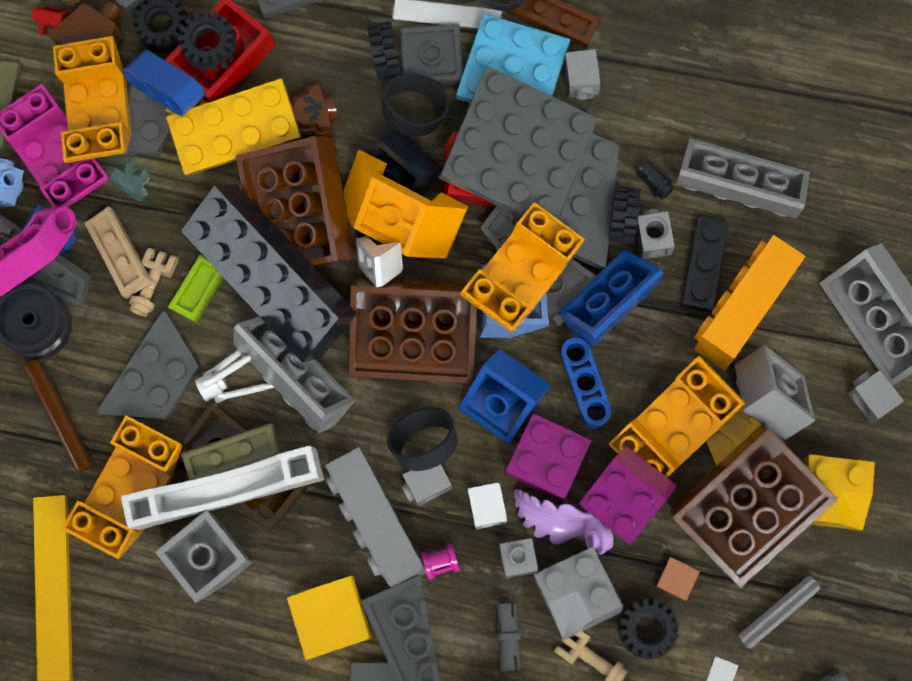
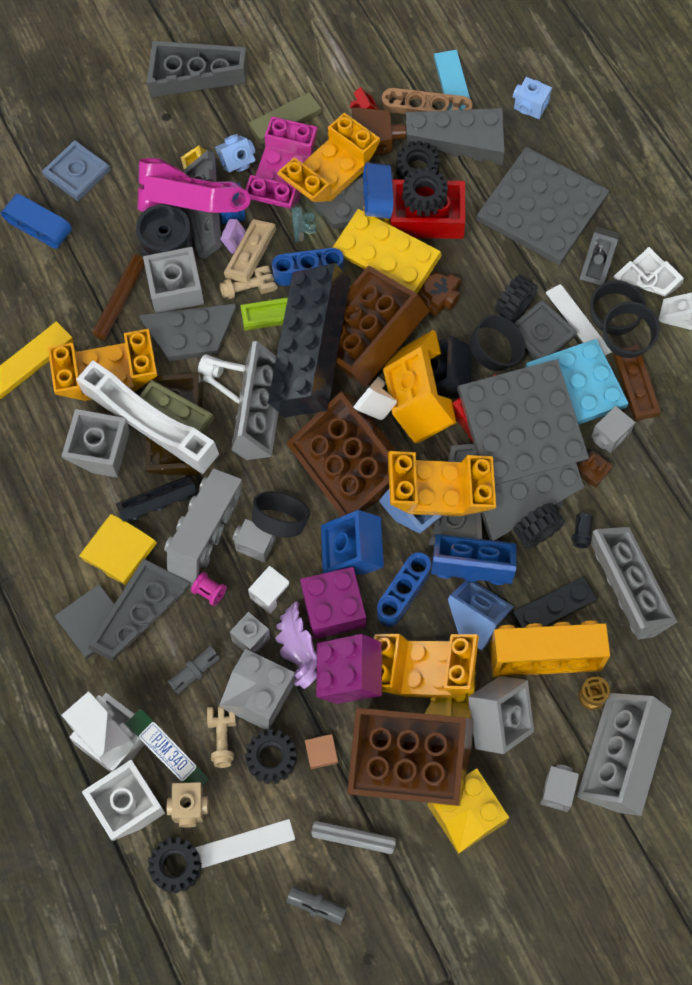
camera: 45 degrees right, 10 degrees down
light grey brick [636,209,675,259] -> none
none -> black plate [116,475,197,522]
none -> light grey slope [143,247,204,313]
none -> lavender plate [221,219,246,254]
none -> blue beam [272,248,344,286]
none -> medium blue slope [448,581,514,650]
none -> reddish brown tile [578,451,613,488]
none -> pearl gold wheel [578,677,610,710]

